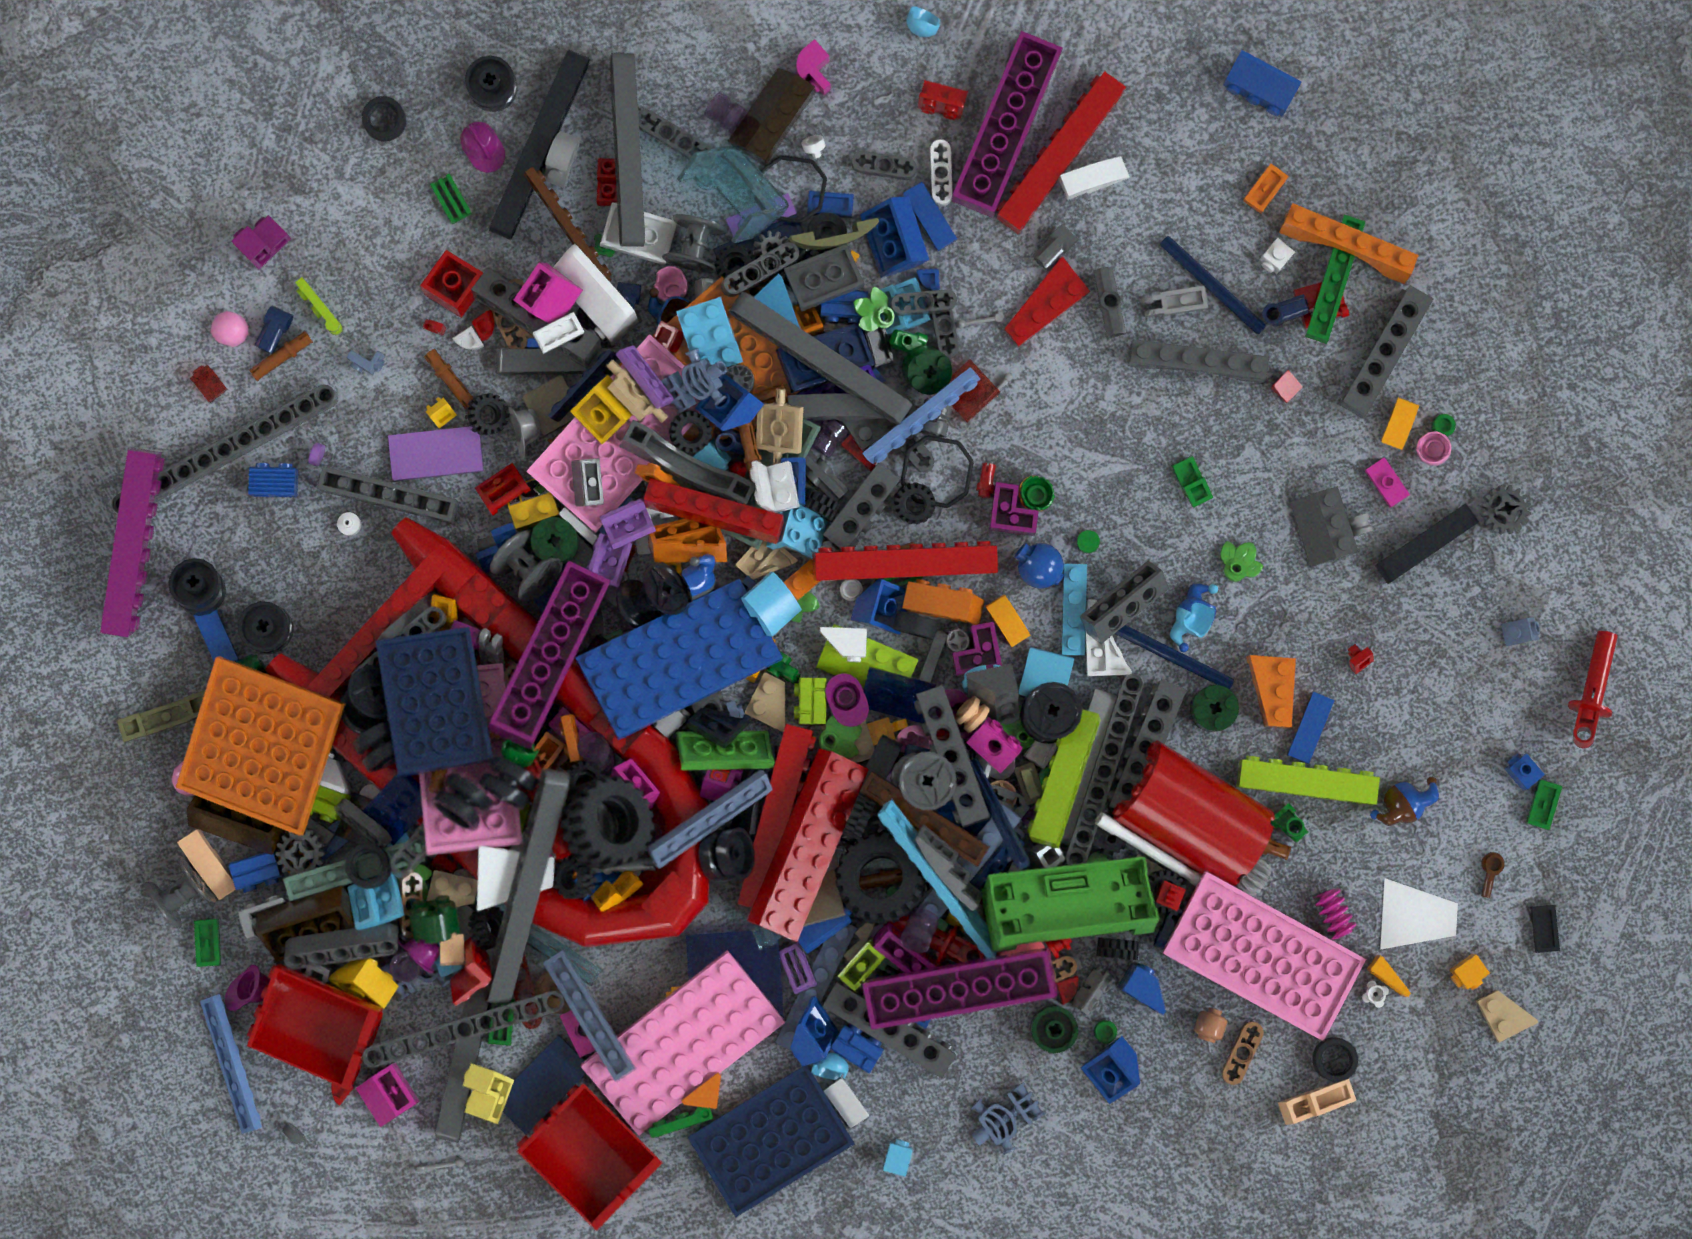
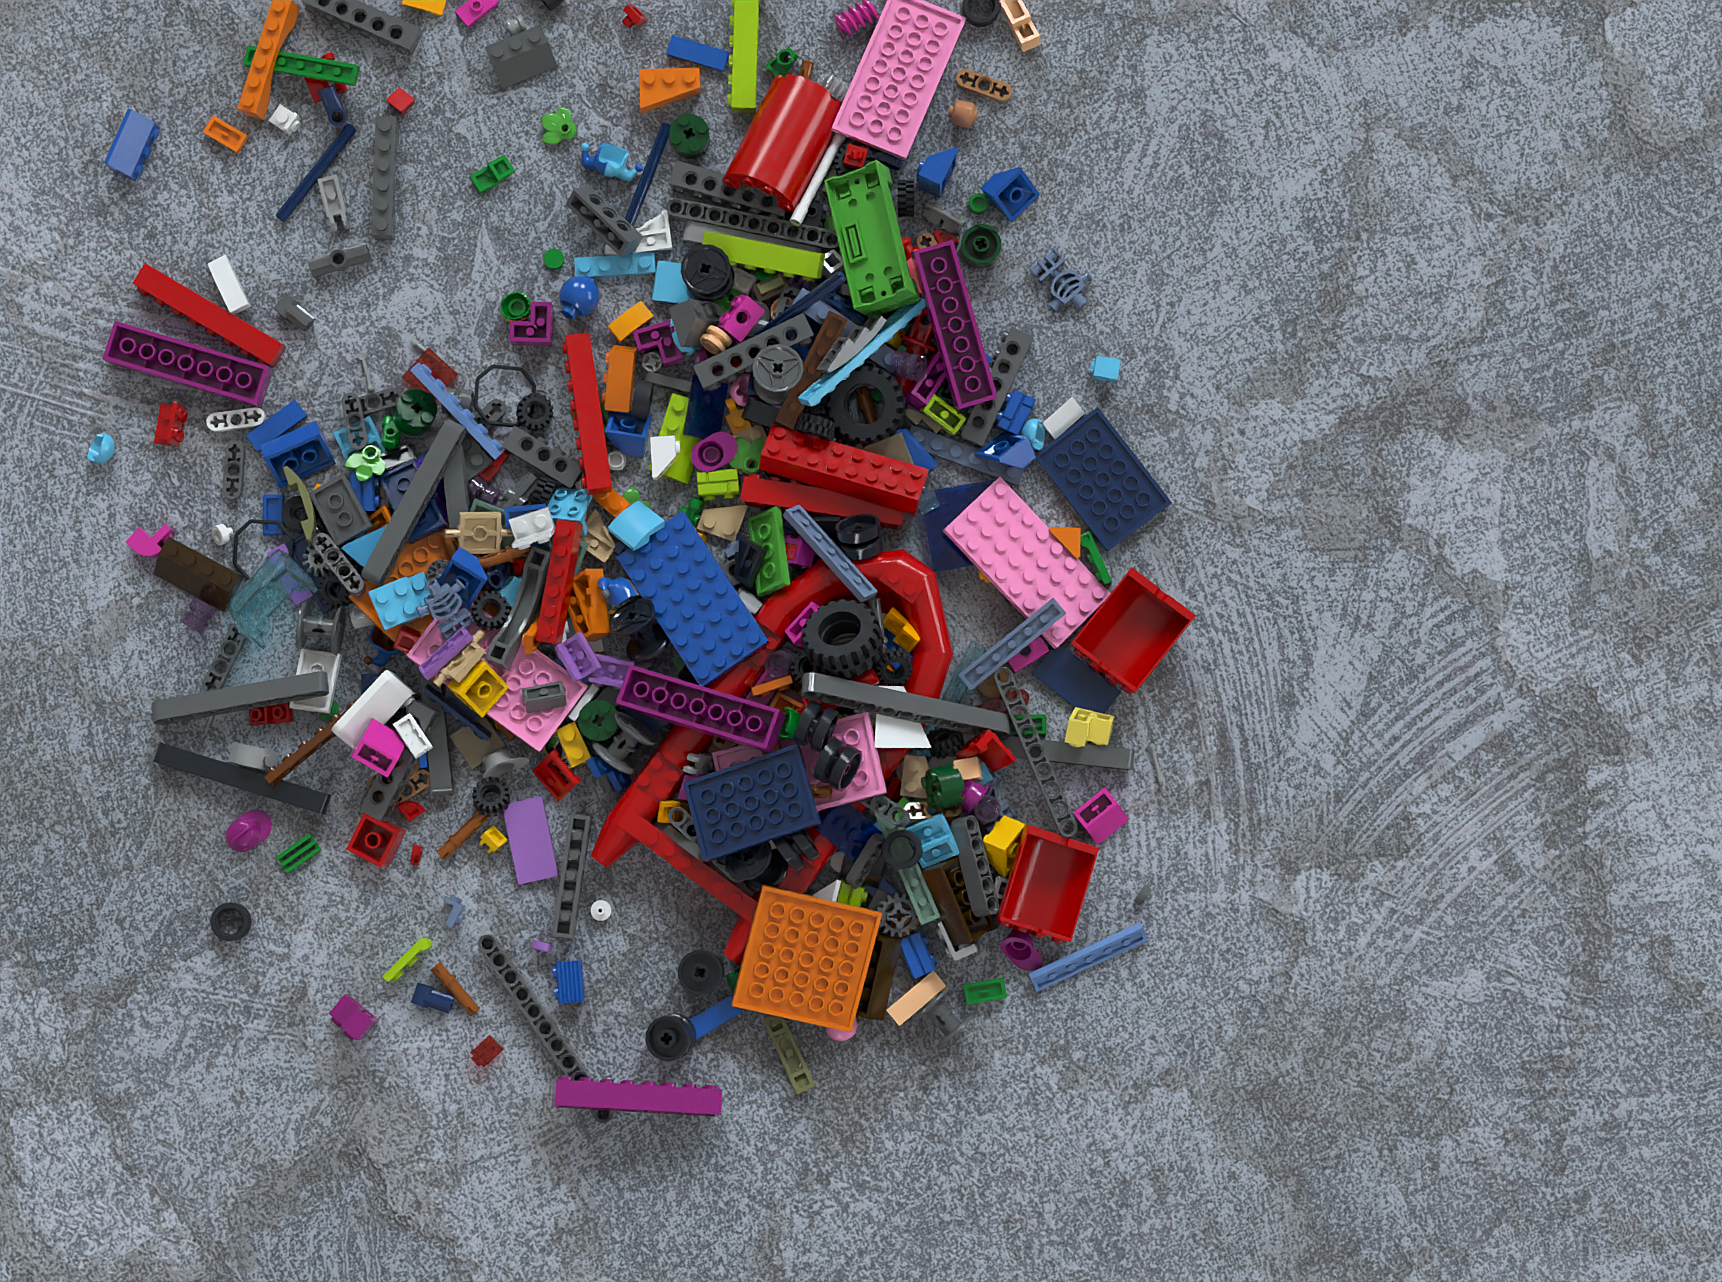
camera: 90 degrees left, 0 degrees up
bright pink hair [211,311,248,347] -> none
red tile [331,1083,355,1106] -> none
white tile [453,326,484,350] -> none
black wheel [465,55,518,112] -> none
bright pink hair [654,266,688,302] -> none
medium lavender tile [778,942,817,994] -> none
blue tile [916,269,940,291] -> none
red animal [976,463,996,498] -> none
red wing [1005,256,1090,347] -> none

